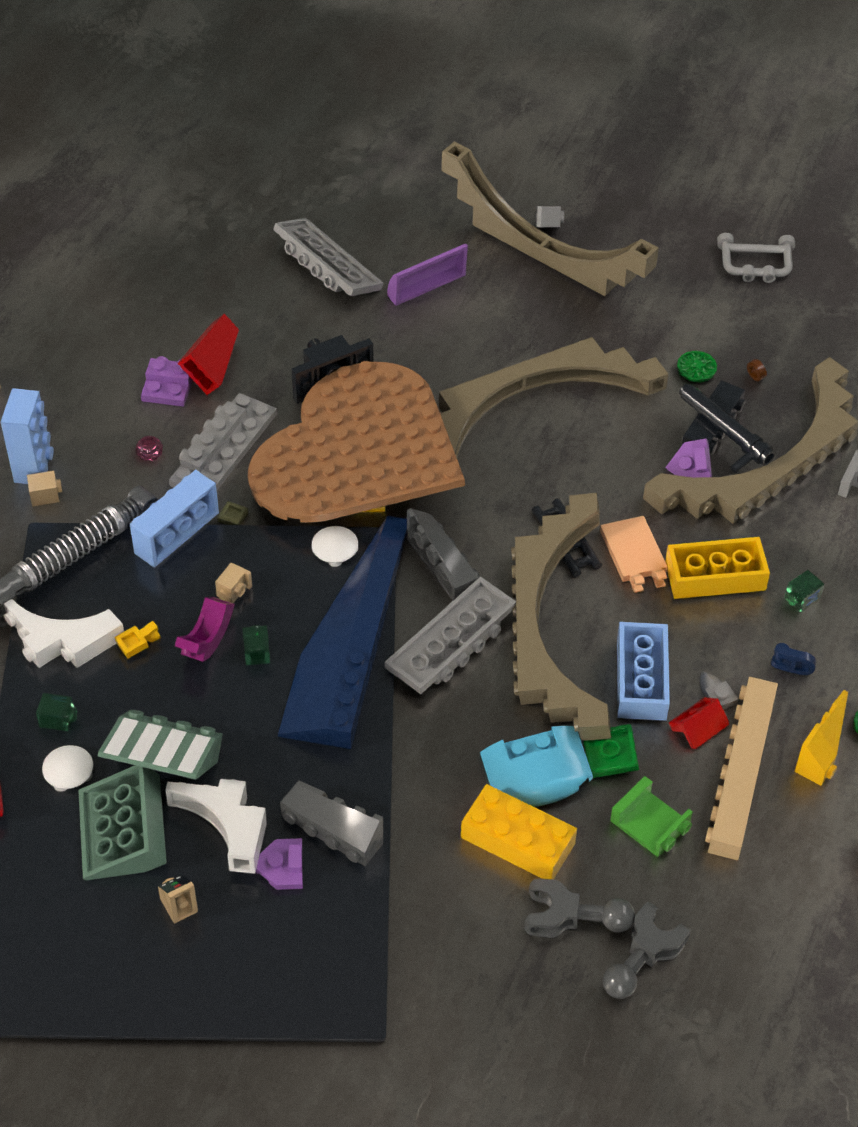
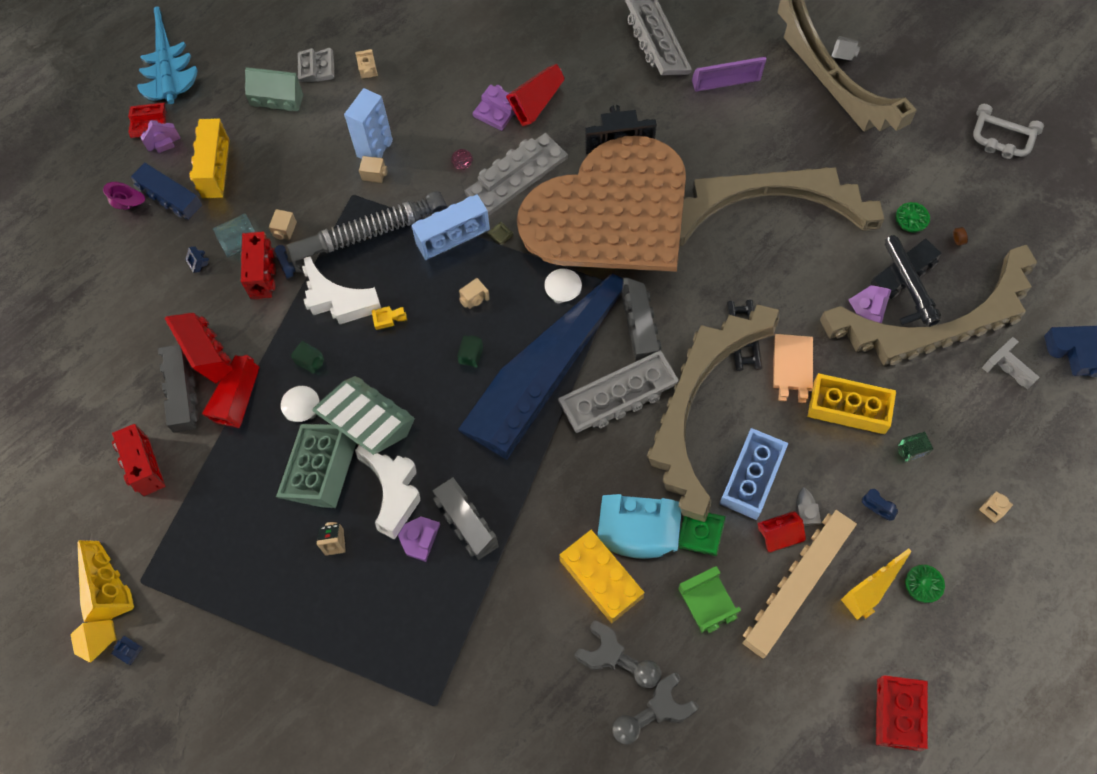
camera: 25 degrees right, 15 degrees up
magenta arch [175,597,235,662] -> none

